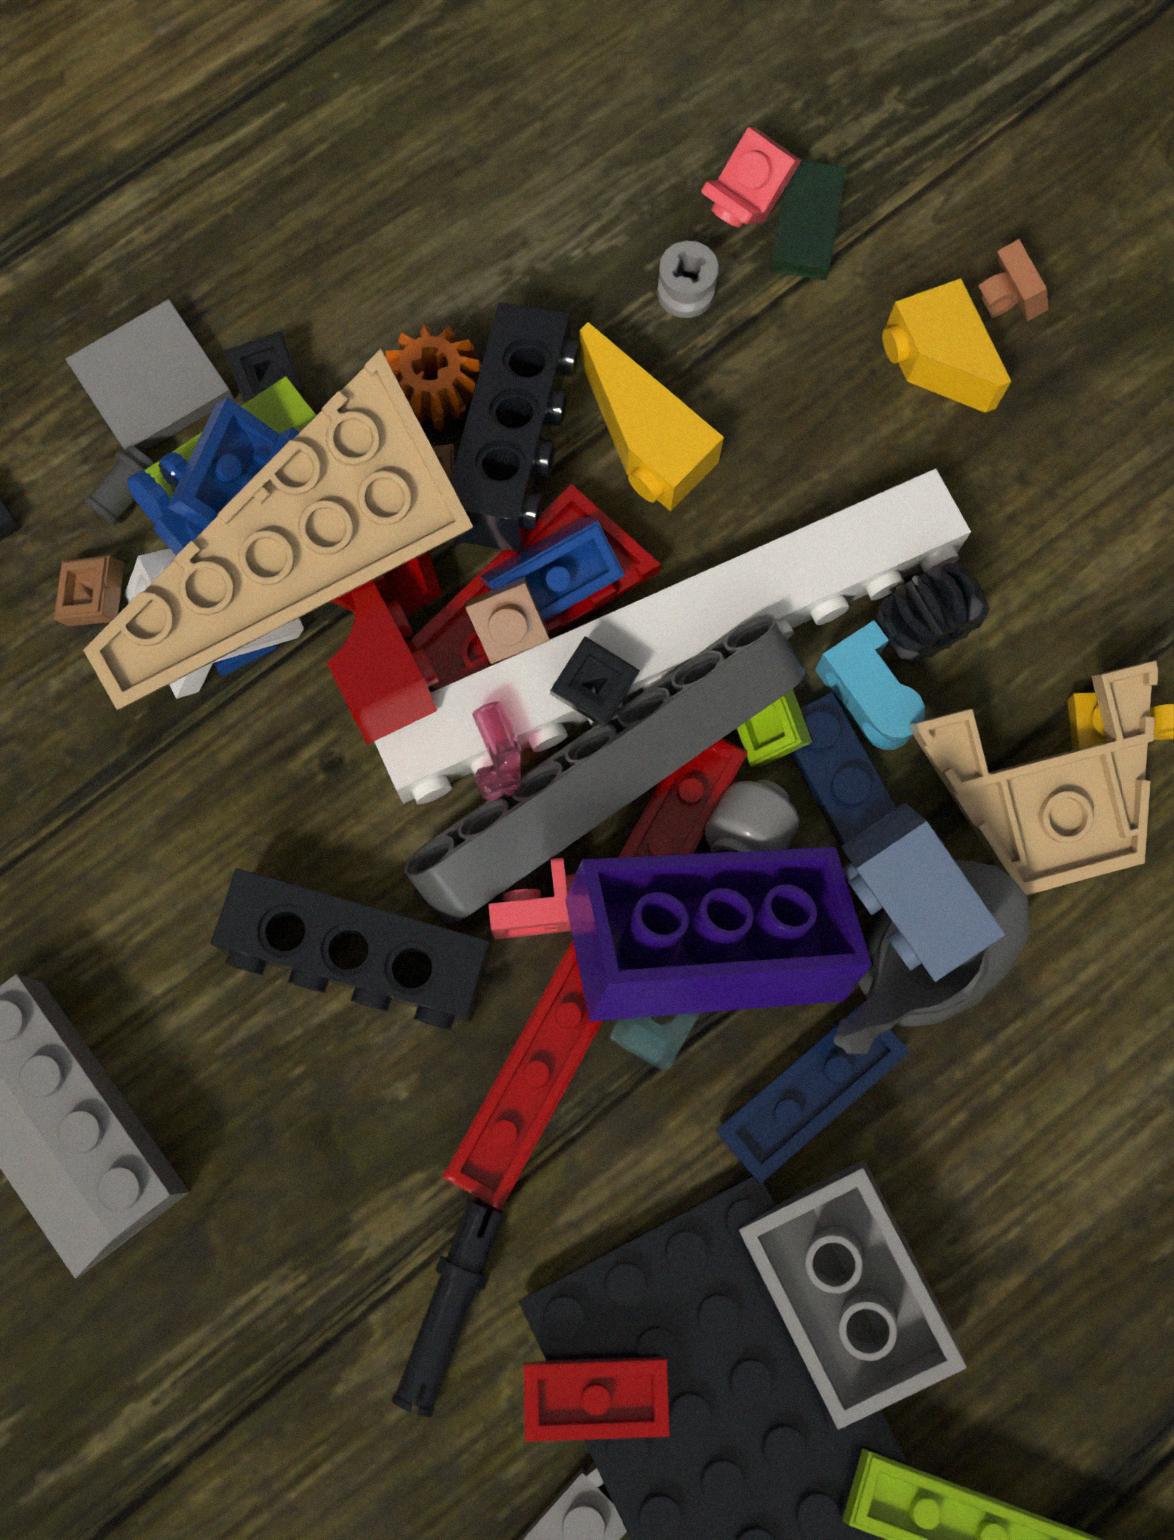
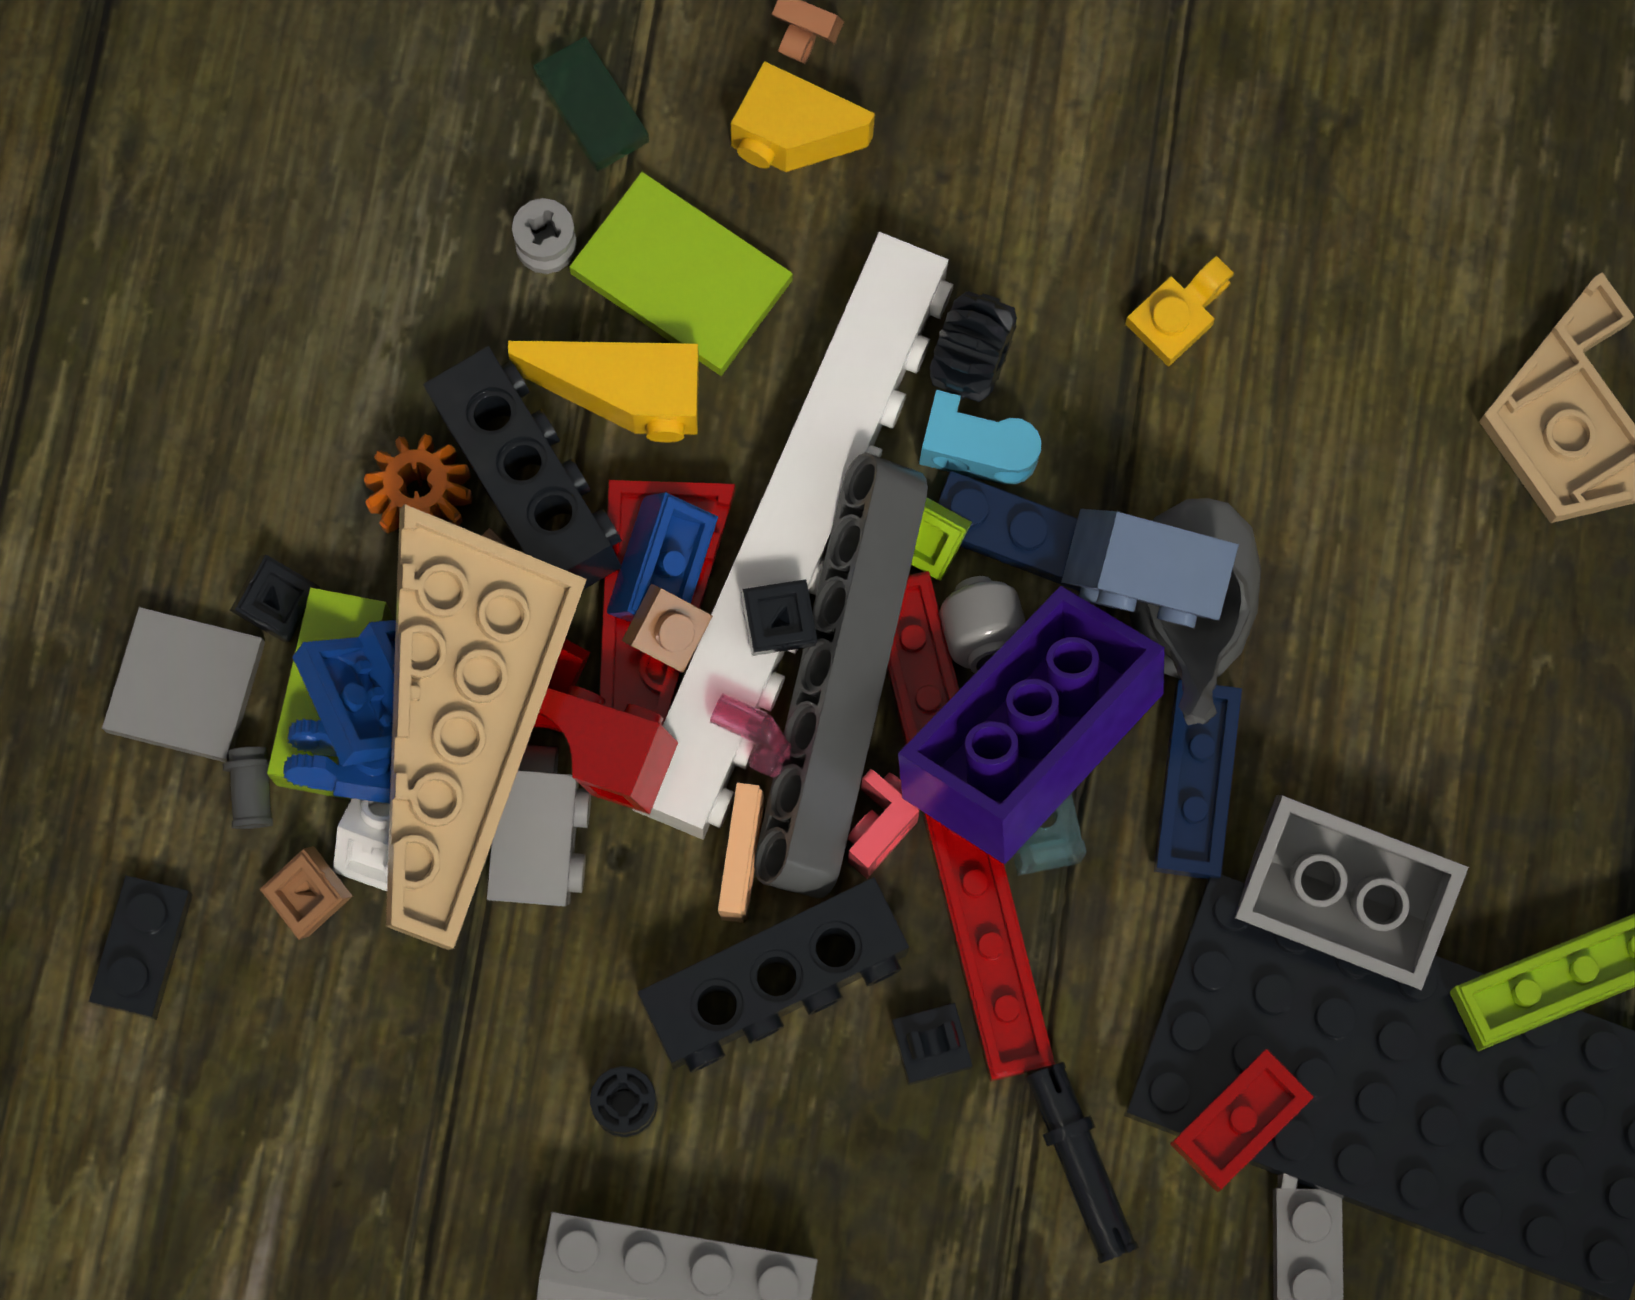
camera: 45 degrees left, 0 degrees up
coral bracket [701,127,802,228] -> none
tan wing [910,661,1158,895] -> none
none -> light grey hinge [487,745,591,906]
none -> lime tile [569,172,793,376]
none -> black wheel [590,1066,658,1138]
none -> light nougat tile [718,783,765,923]
none -> black tile [891,1003,972,1086]

